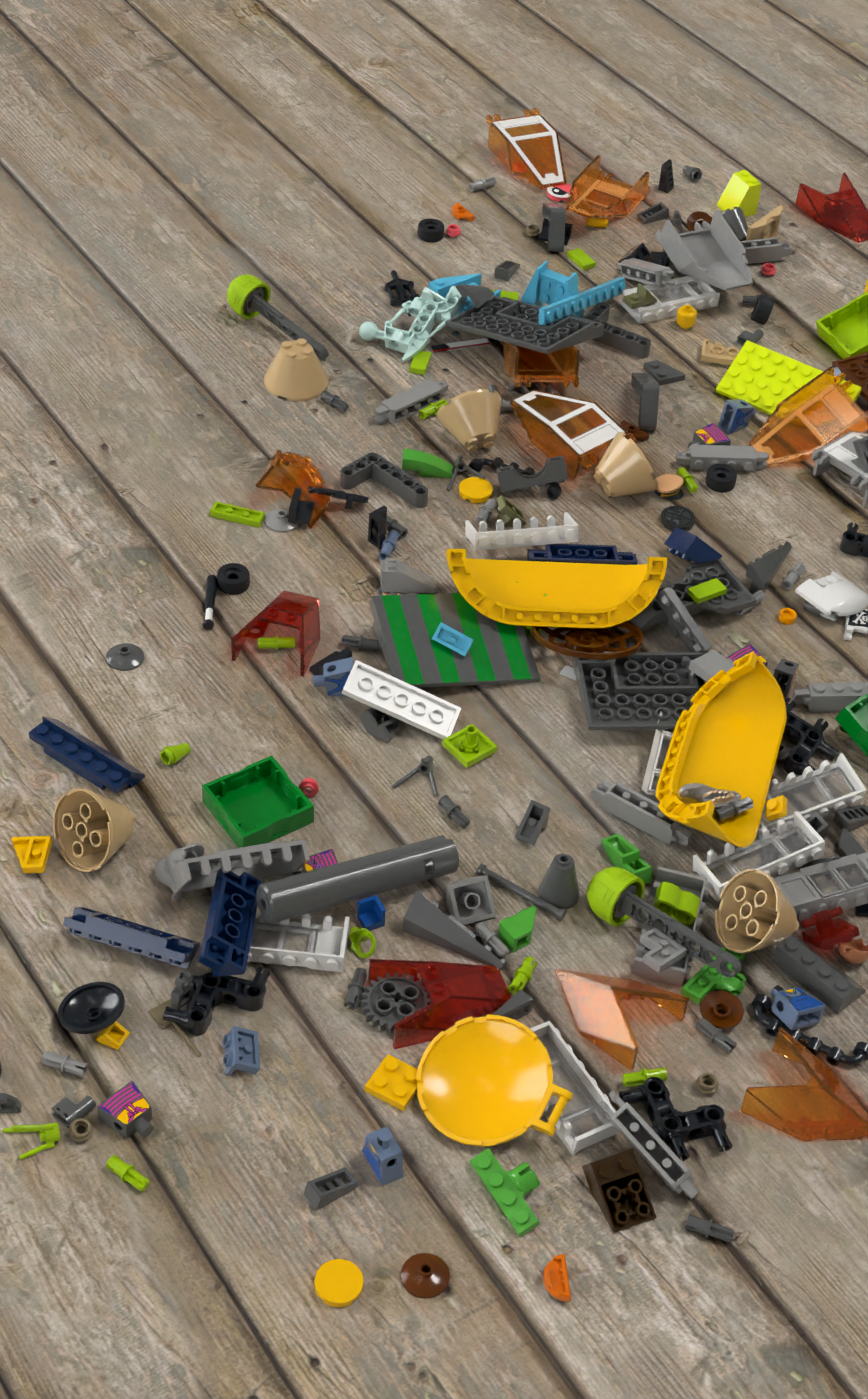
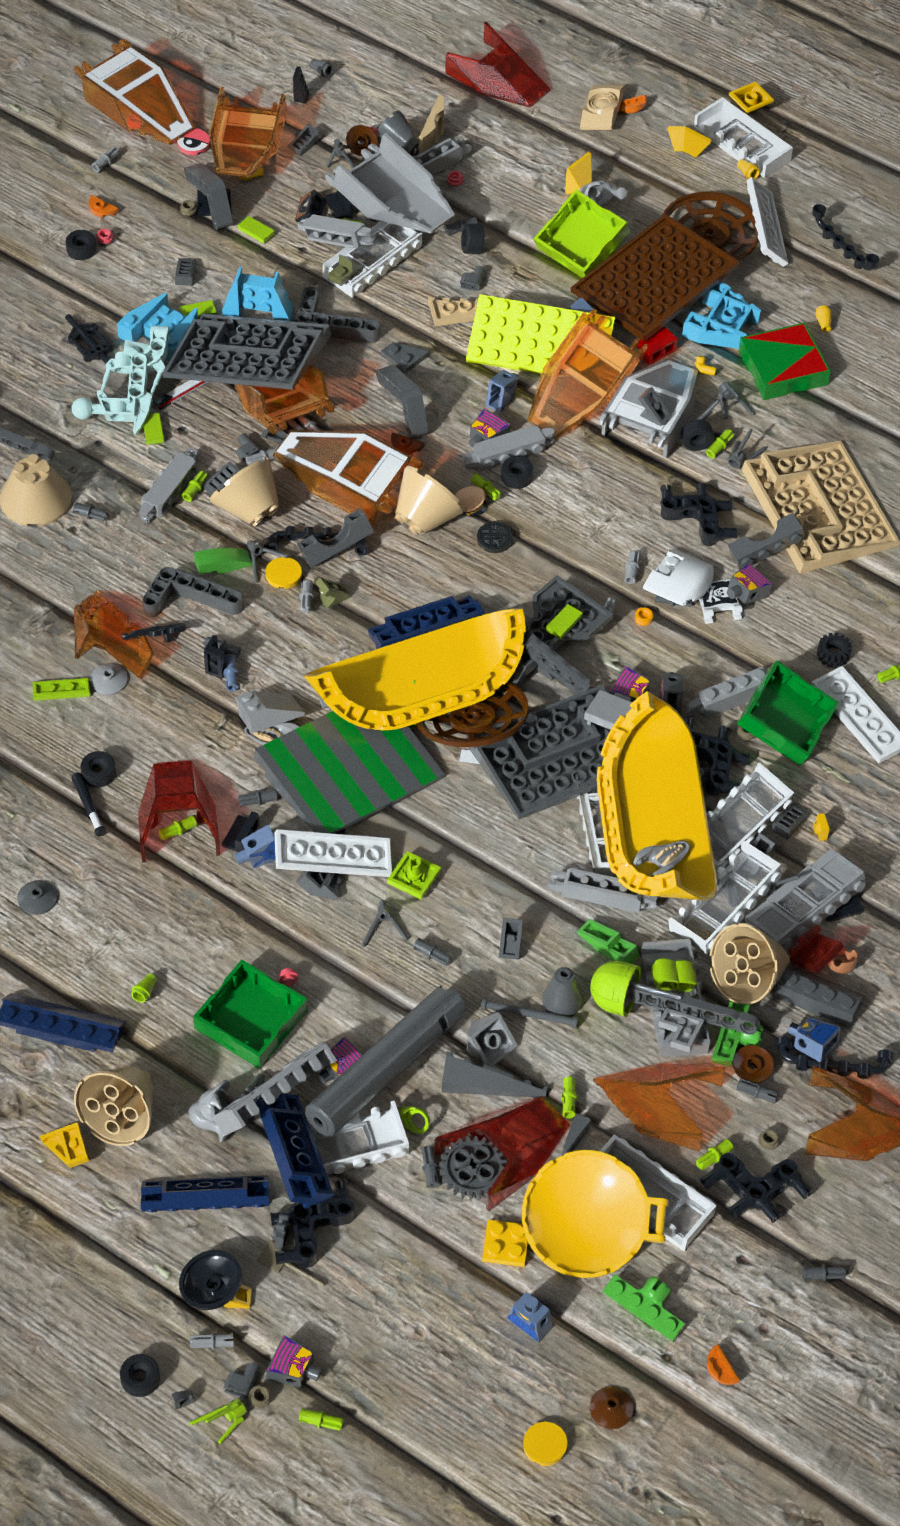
camera: 20 degrees left, 10 degrees up
sand blue bracket [222,1026,260,1076] -> none
black panel [288,488,315,525] -> none
dark grey slope [304,1167,359,1210] -> none
blue panel [356,895,386,931] -> none
medium azure plate [432,622,474,657] -> none
dark grey slope [456,284,495,308] -> none
white window [465,512,578,550] -> none
light grey axle [473,922,509,958] -> none
bright green slope [498,906,536,953] -> none
medium azure plate [539,277,626,325] -> none
dark brown slope [582,1149,657,1233] -> none
light grey hinge [598,1091,699,1200] -> none
dark blue slope [664,527,722,563] -> none
yellow head [676,305,697,329] -> none
dark grey axle [714,797,754,822] -> none
neon yellow slope [717,170,762,217] -> none
dark grey wedge [746,541,792,594] -> none
yellow plate [765,795,788,821] -> none
dark grey tile [837,827,866,857] -> none

